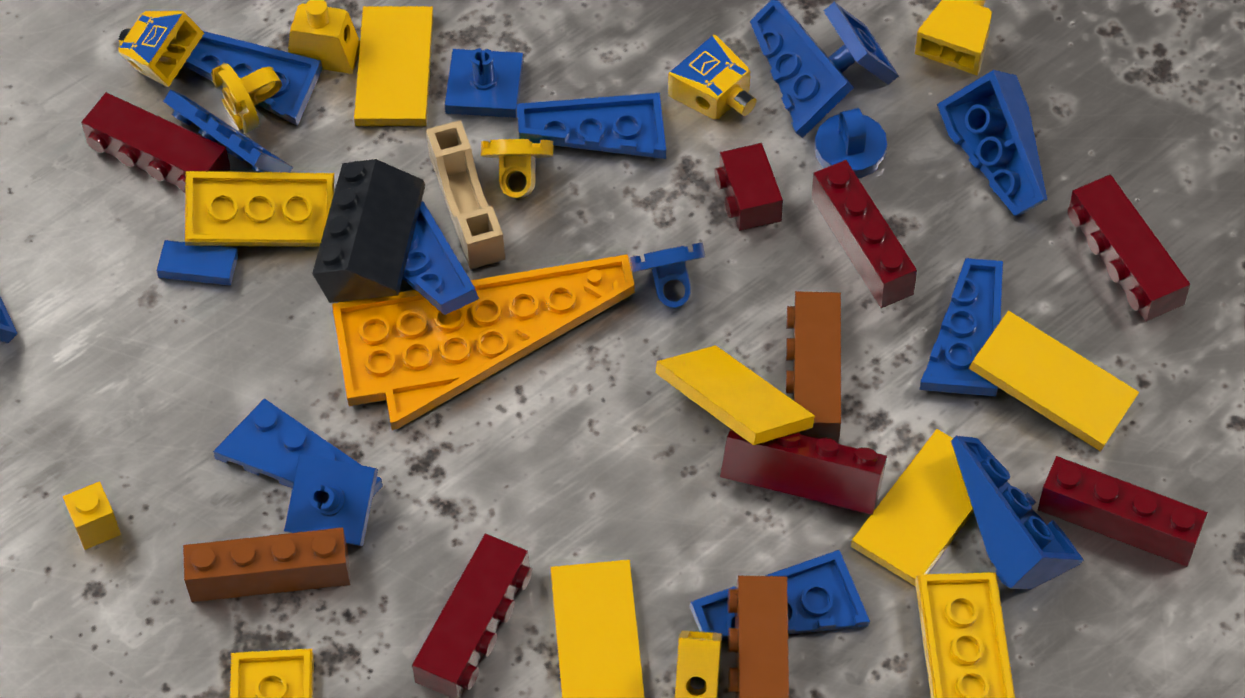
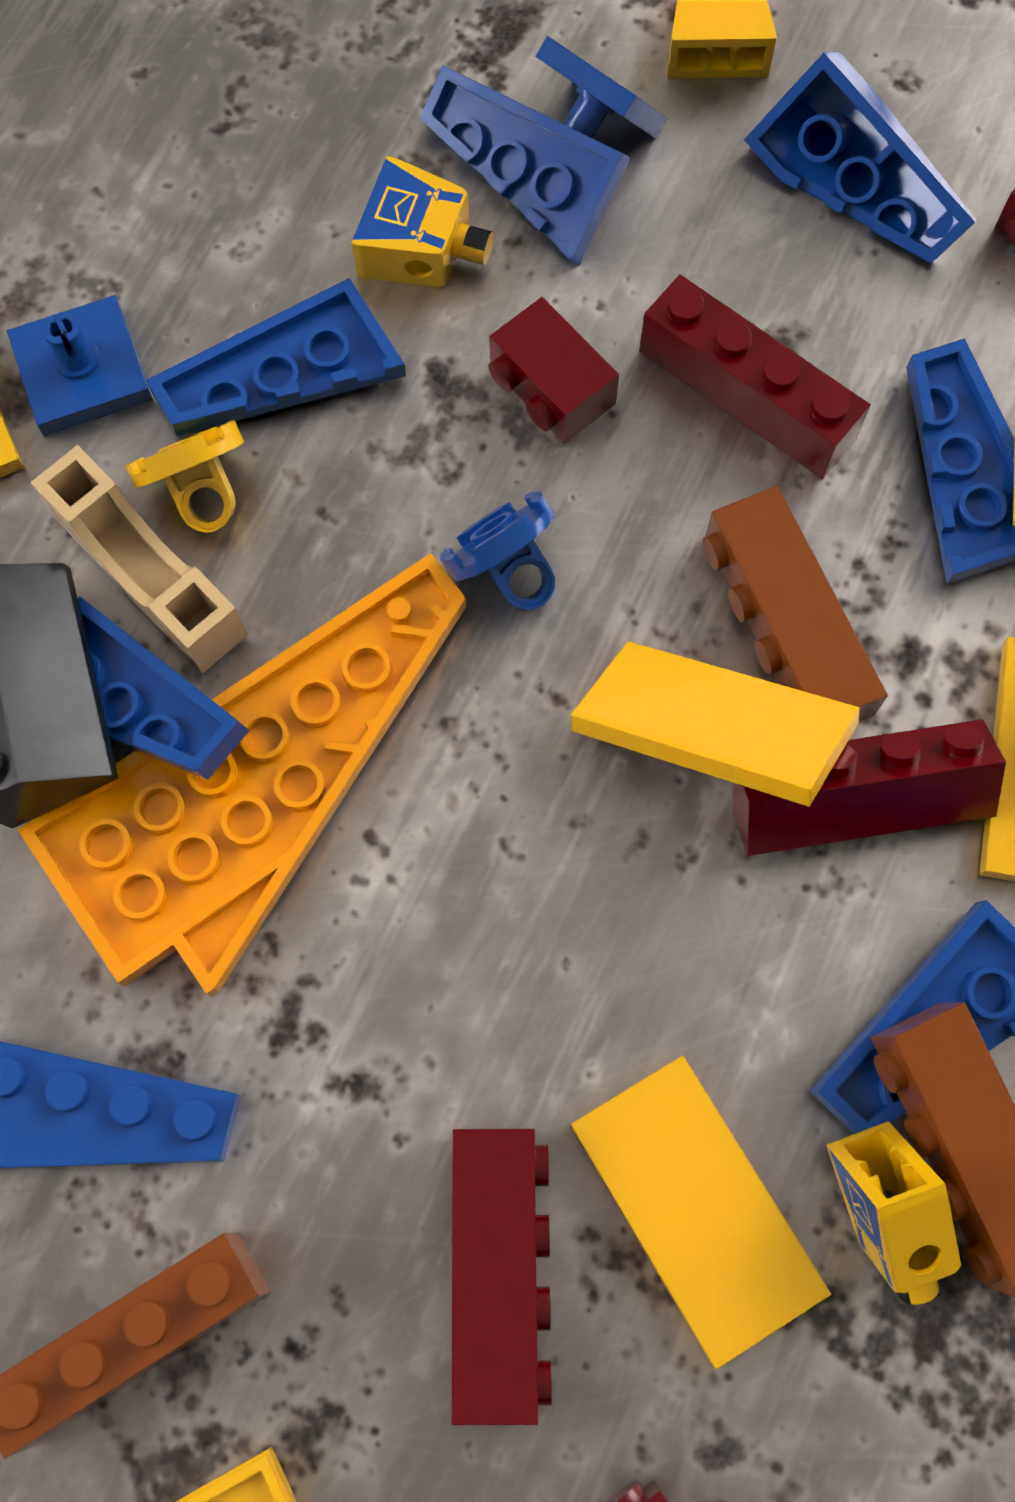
camera: 25 degrees left, 15 degrees up
blue tile [284,454,378,546] -> none
blue tile [814,108,887,178] -> none

